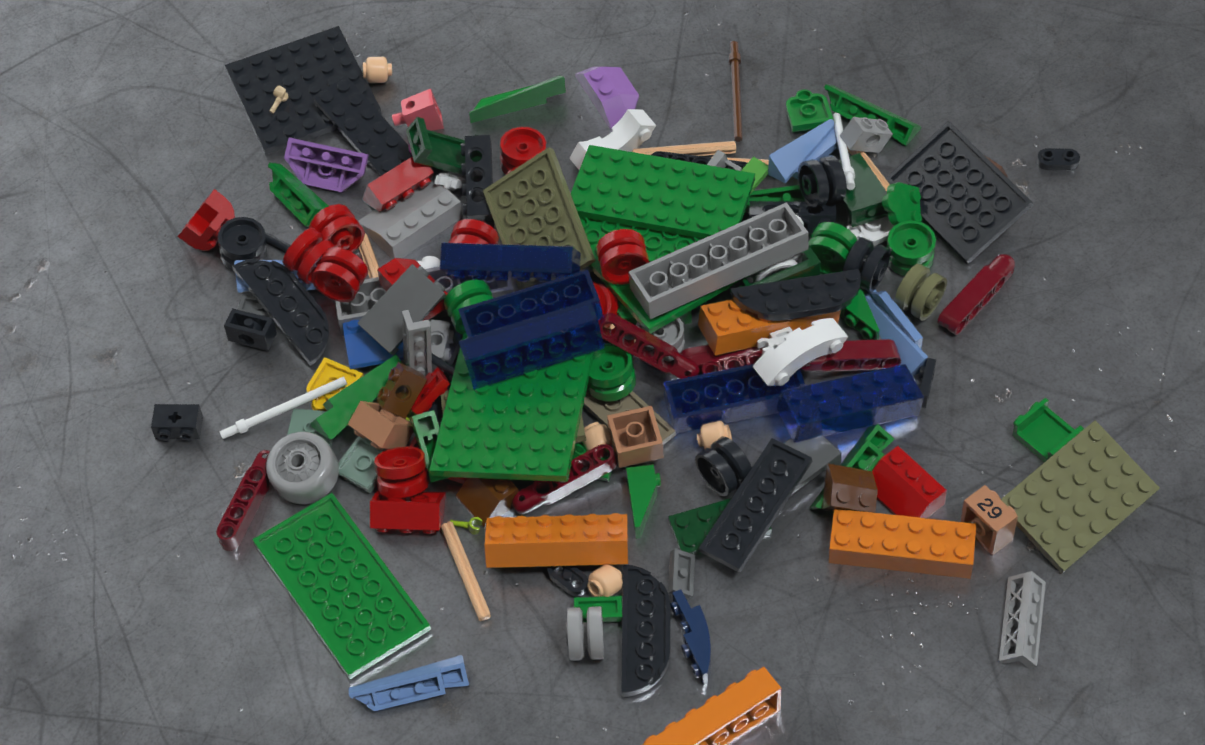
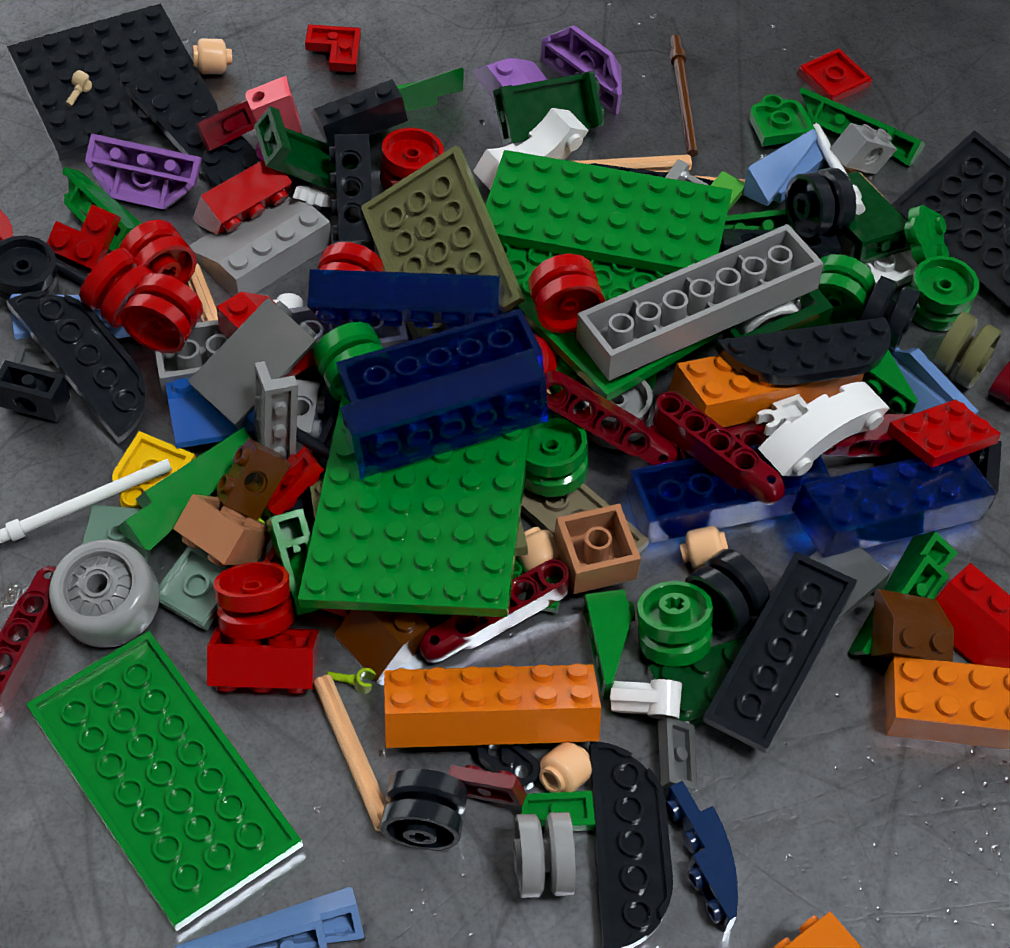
camera: 10 degrees left, 0 degrees up
none -> red plate [47,204,121,269]
none -> dark red plate [195,100,256,151]
none -> red plate [305,24,361,72]
none -> black slope [311,79,408,148]
none -> black wheel [380,768,468,850]
none -> dark red plate [448,765,527,807]
none -> dark green panel [493,71,605,146]
none -> medium lavender wedge [540,25,622,116]
none -> white piece [610,679,682,720]
none -> green wheel [637,581,713,667]
none -> dark red piece [652,391,785,505]
none -> red tile [797,48,873,102]
none -> red plate [887,399,1001,468]

